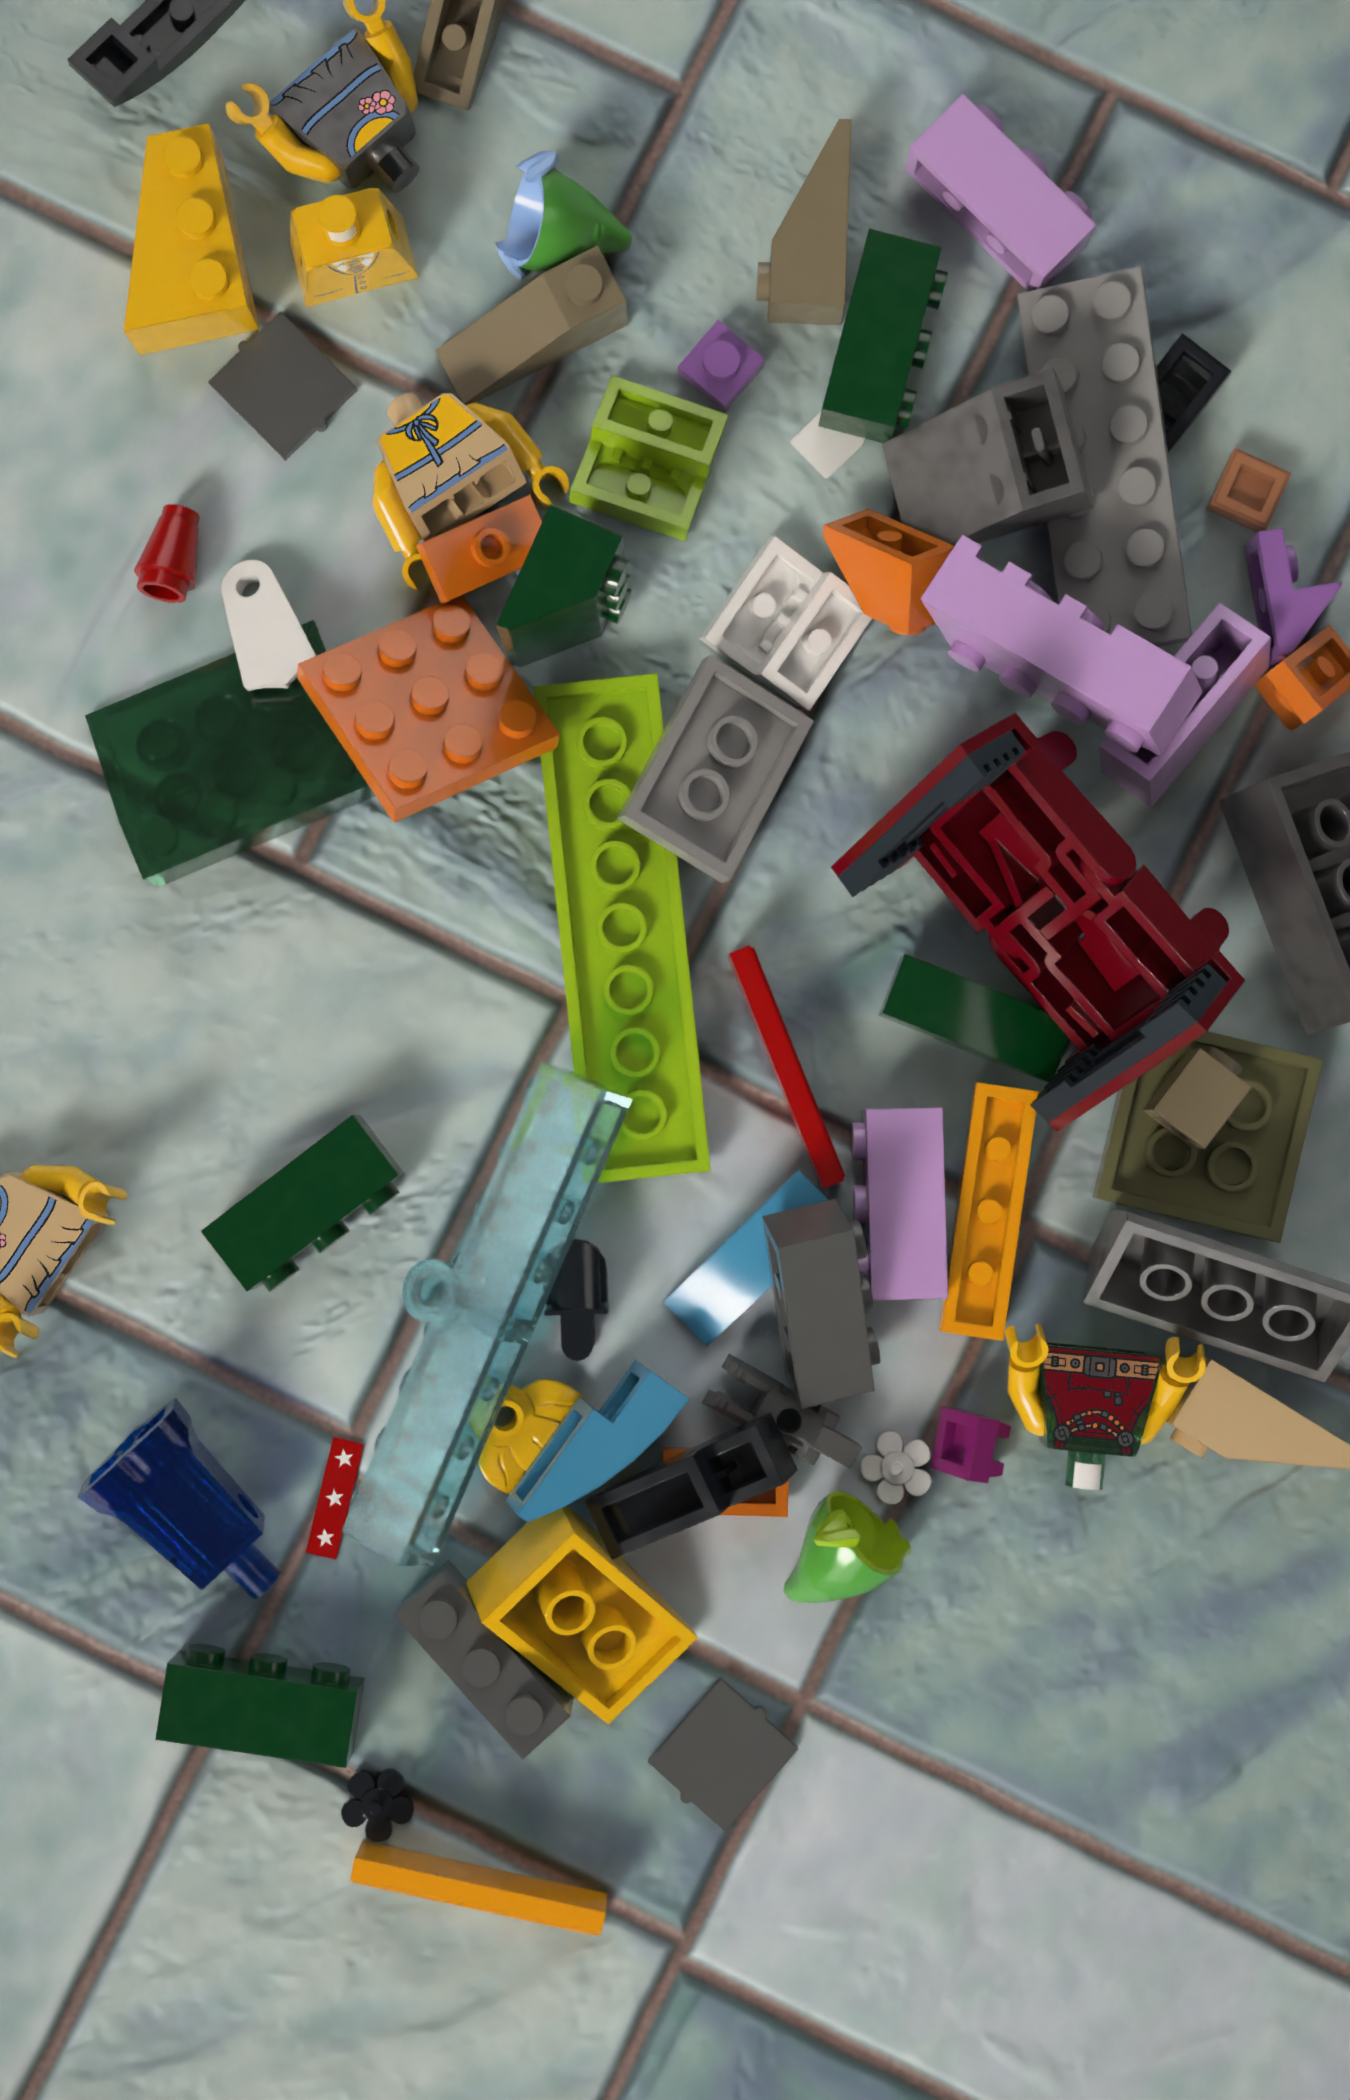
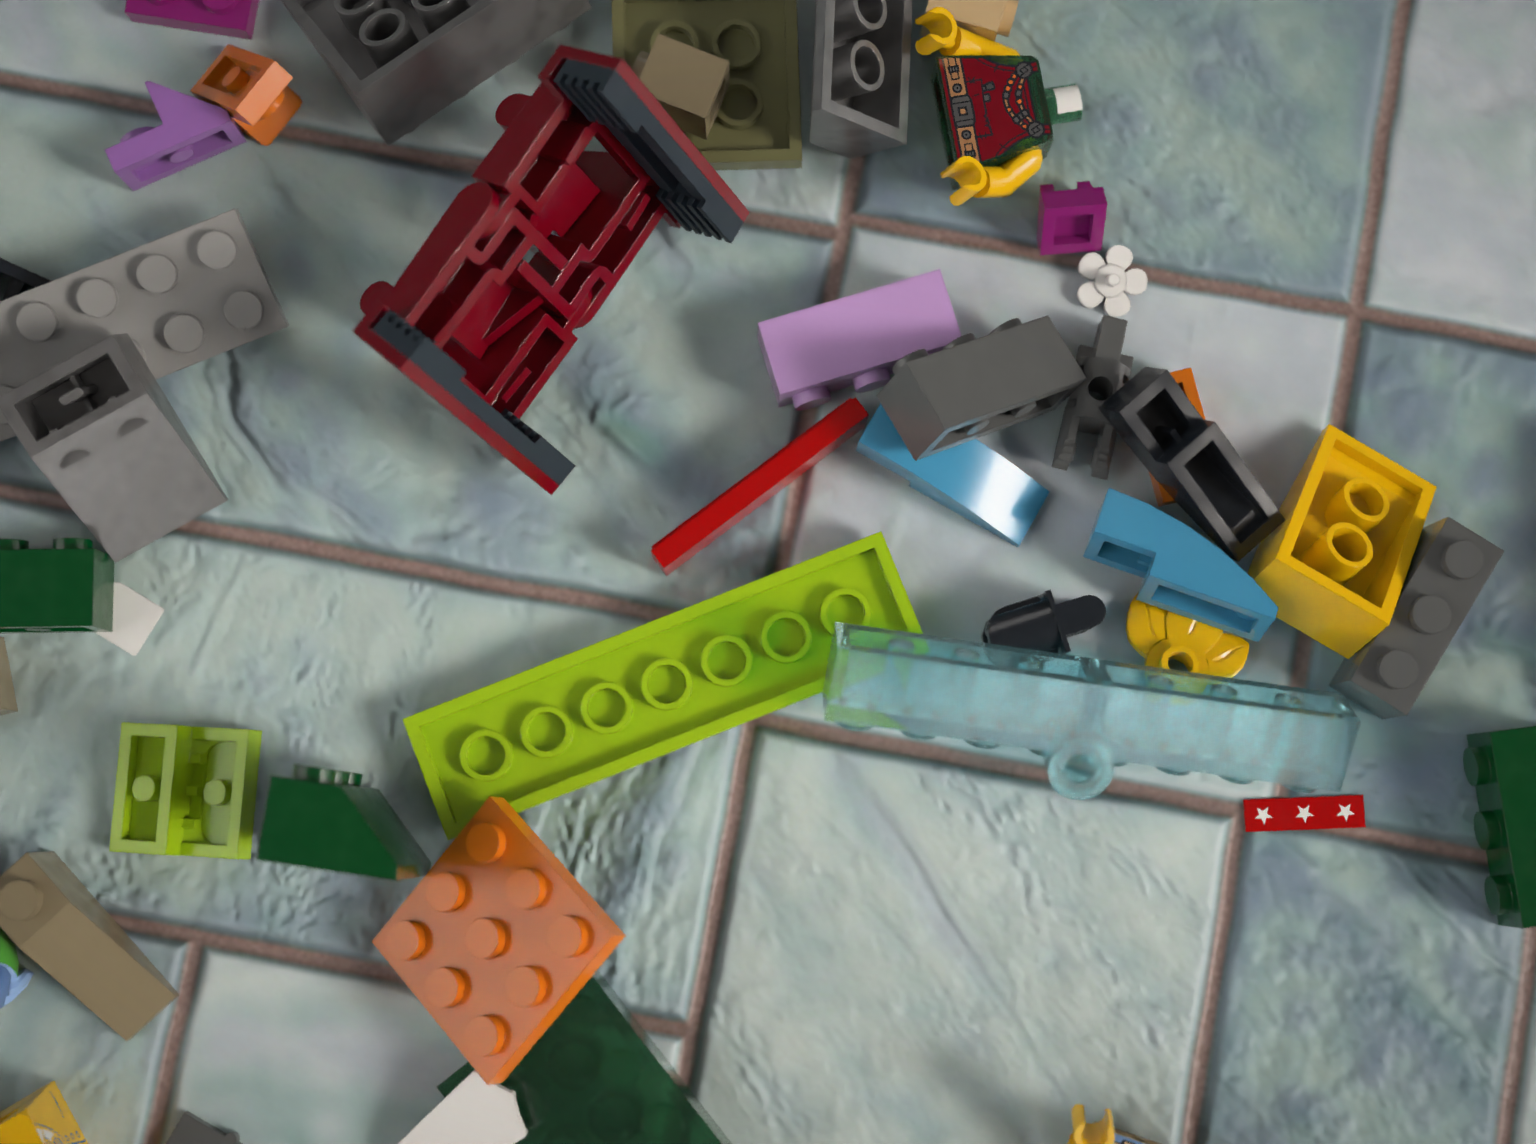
camera: 110 degrees left, 5 degrees down
clear blue piece [78,1398,281,1599] -> none
dark green brick [201,1115,405,1292] -> none
torso [372,393,569,591] -> none
orange plate [415,495,542,604] -> none
light grey plate [617,654,814,883] -> none
dark grey piece [648,1677,798,1832] -> none
medium lavender plate [678,320,765,413] -> none
white slope [699,536,872,711] -> none
hat [783,1491,912,1603] -> none
orange slope [823,509,954,635] -> none
dark green slope [878,954,1069,1083] -> none
lavender wedge [920,535,1202,756] -> none
light orange plate [938,1082,1039,1341] -> none
lavender brick [1099,602,1271,808] -> none
nougat tile [1206,448,1291,532] -> none

